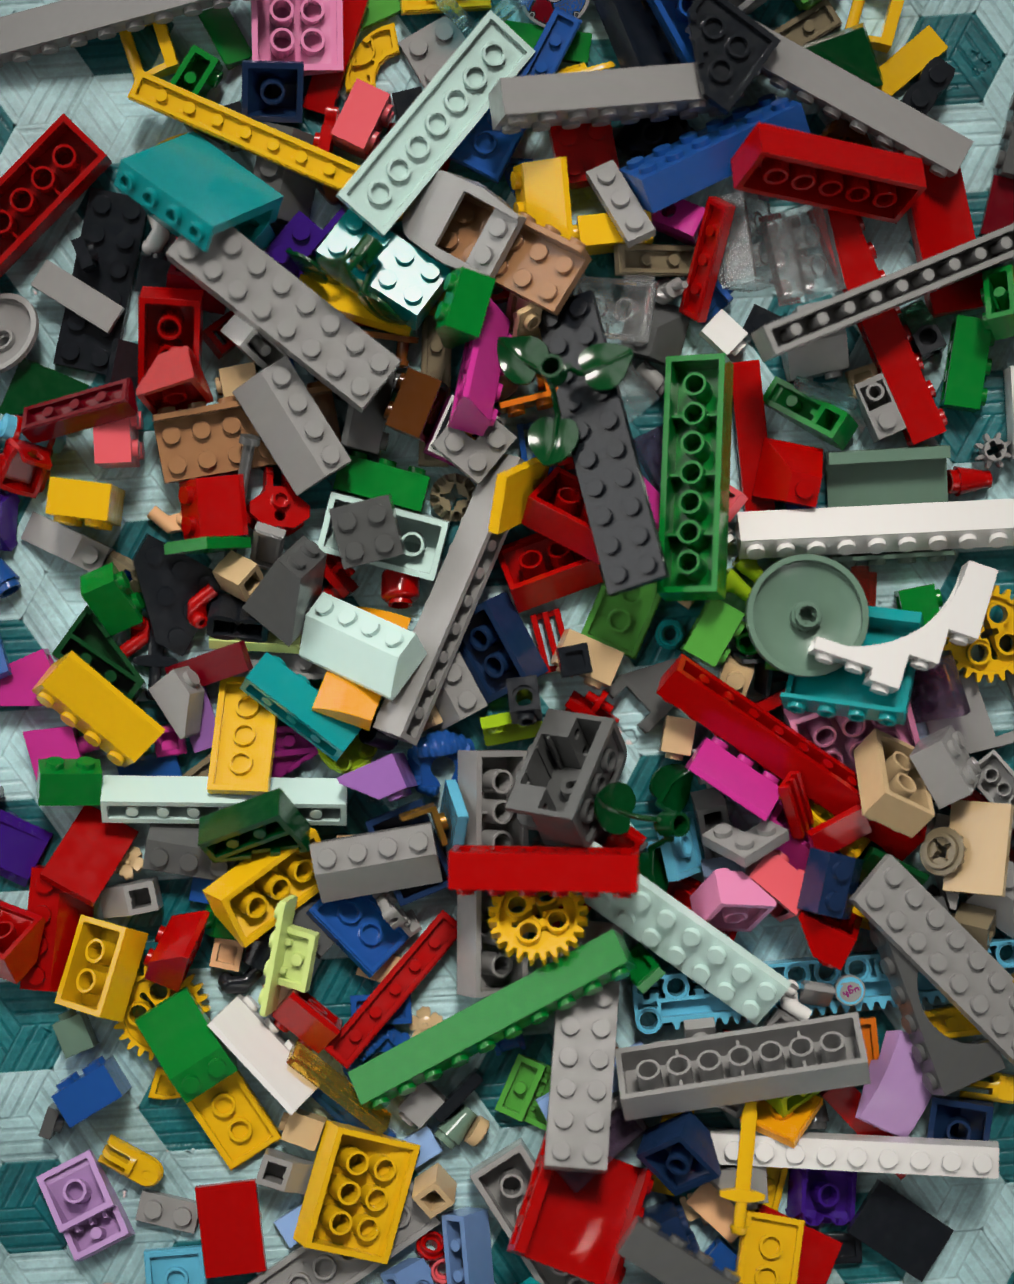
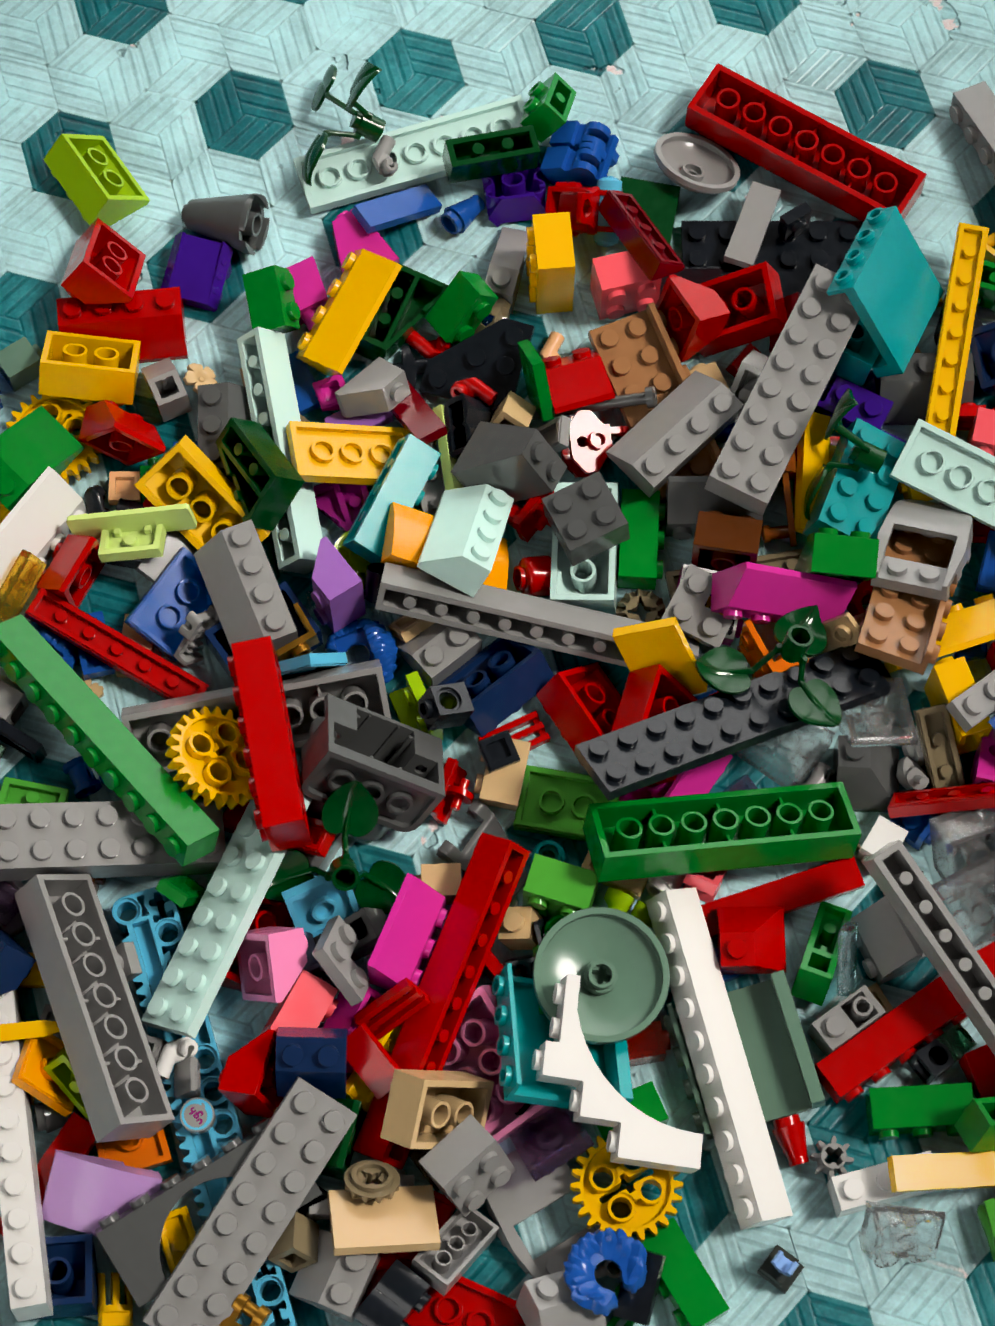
camera: 75 degrees right, 20 degrees down
red tile [39,806,139,907] -> none

